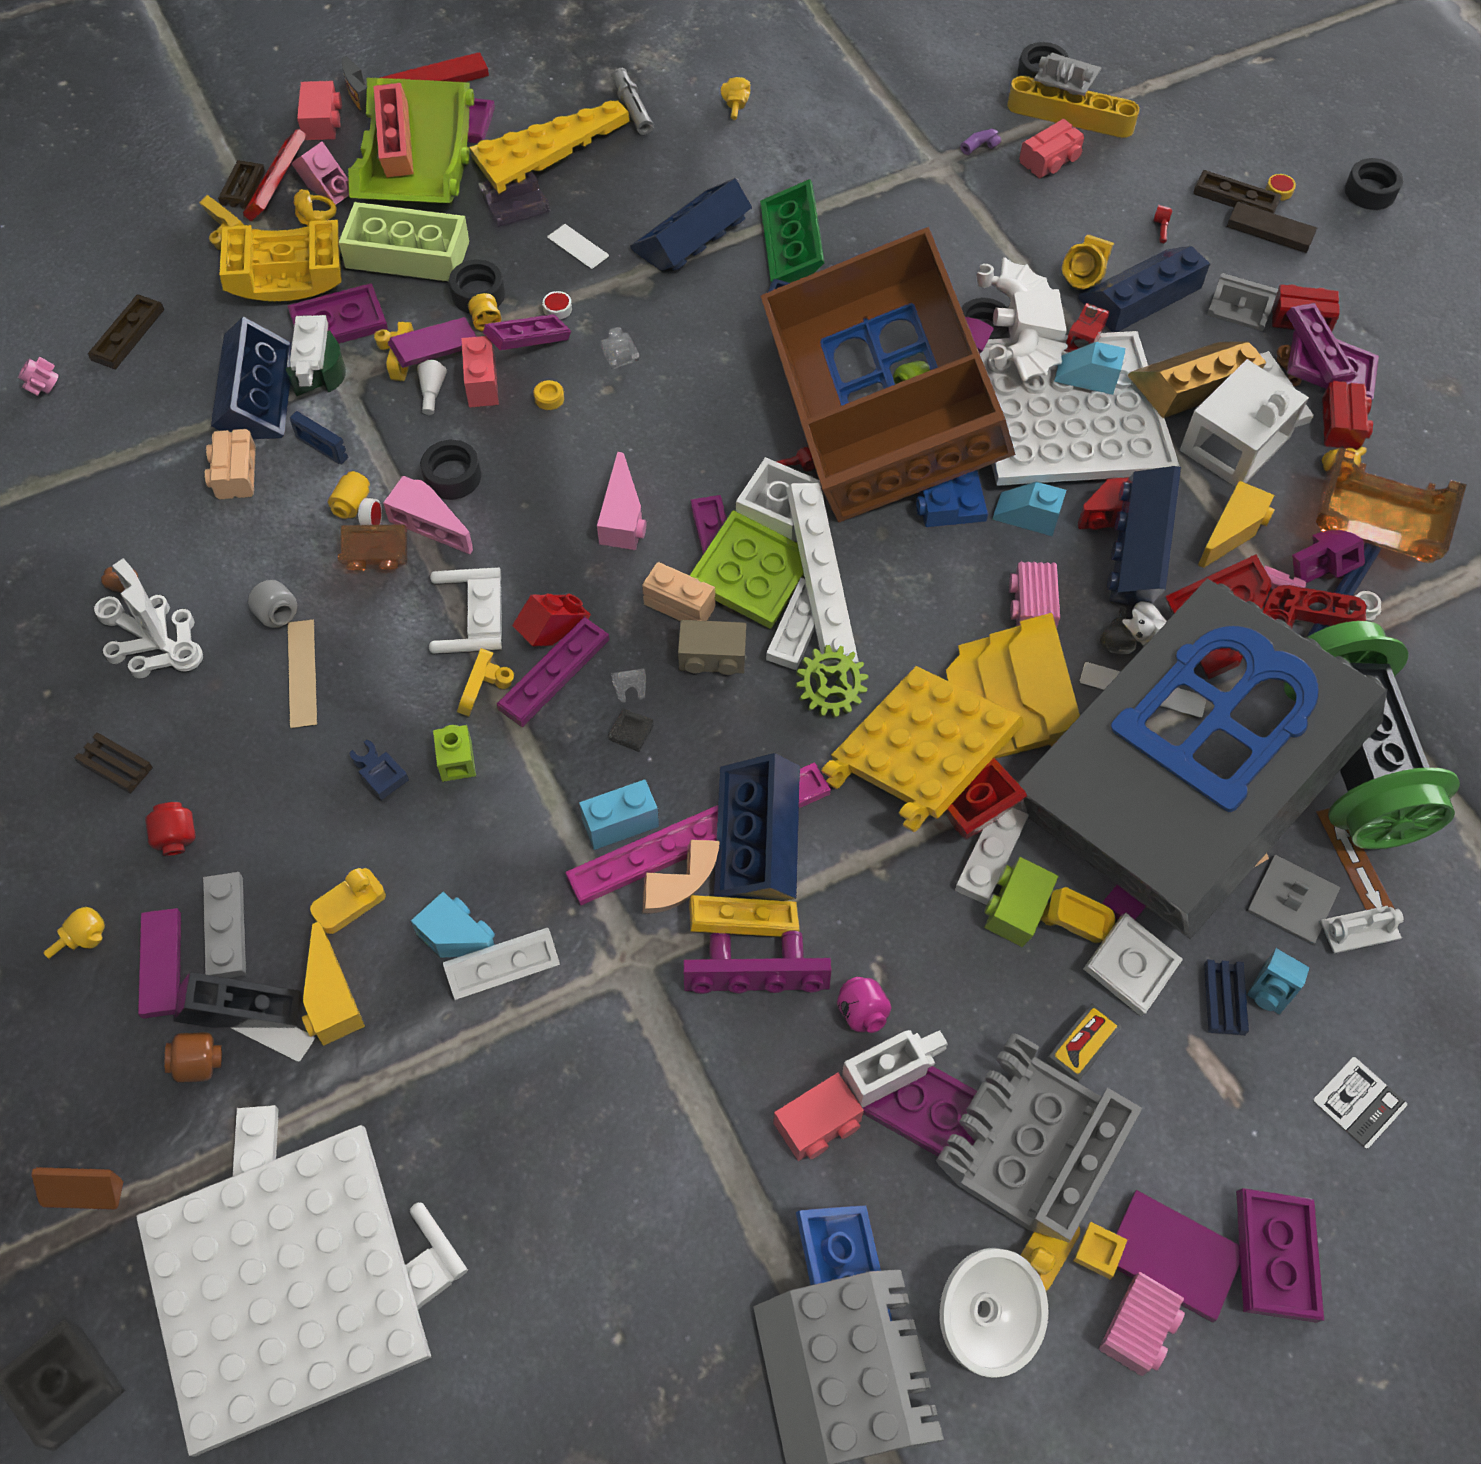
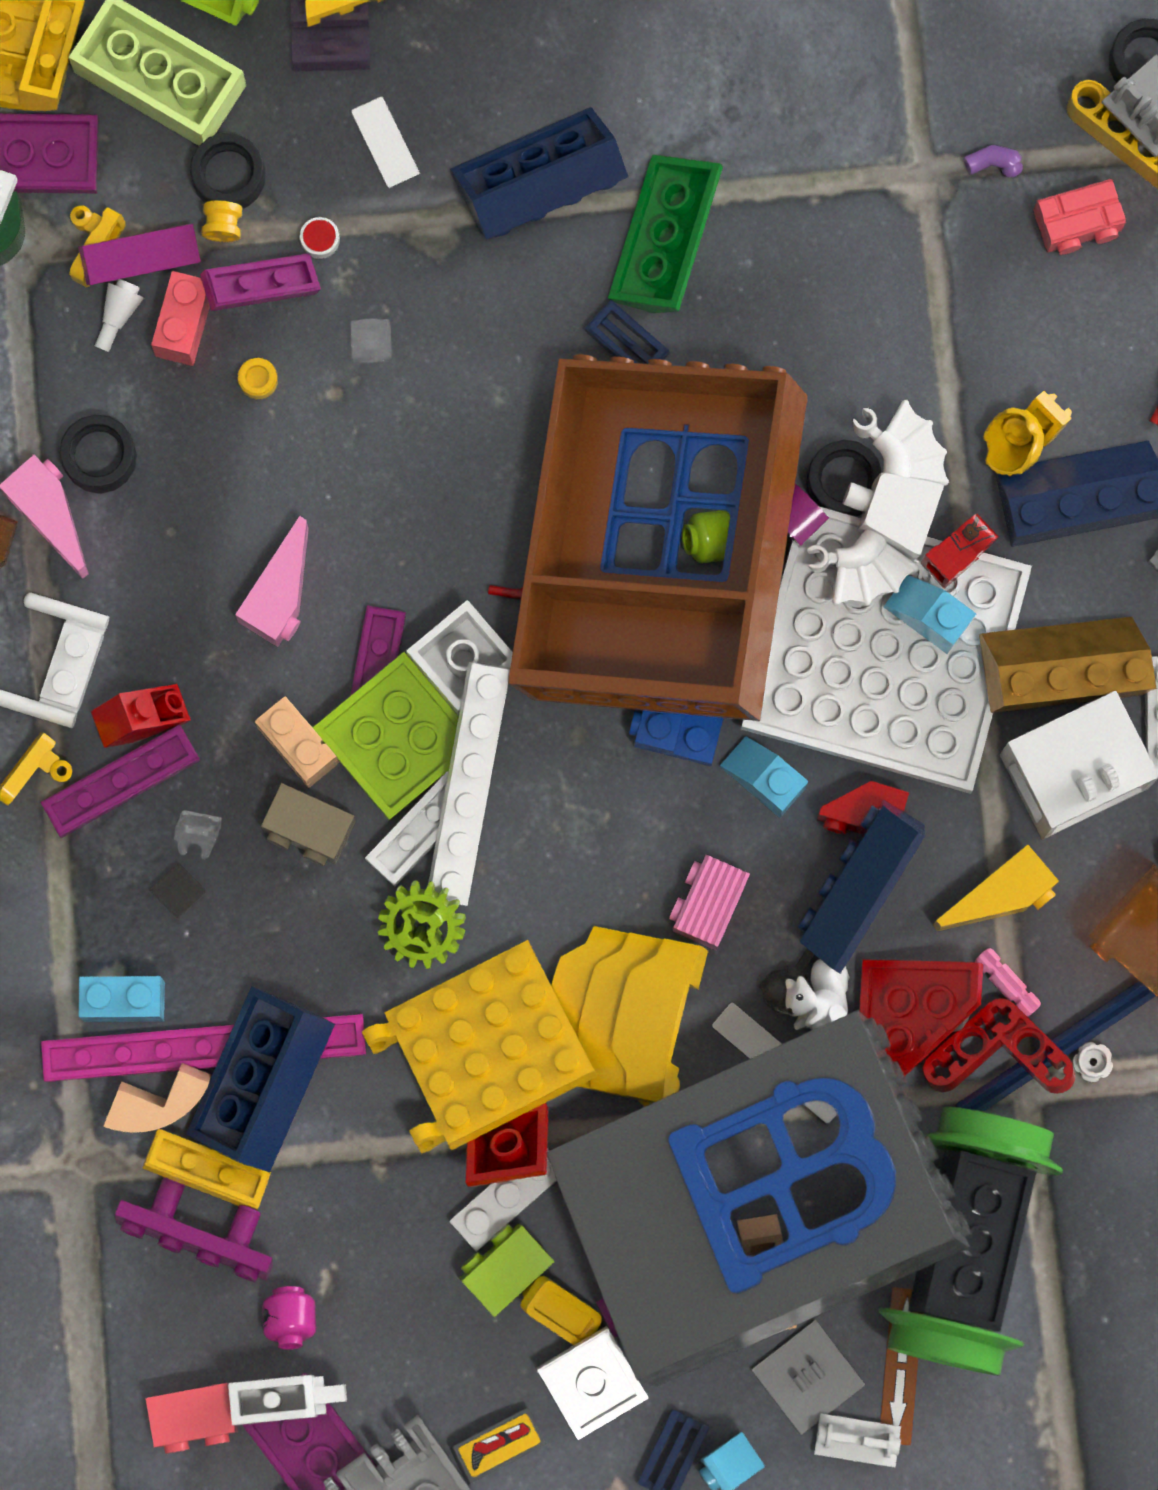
camera: 20 degrees right, 20 degrees up
magenta brick [1292,530,1365,583] -> none

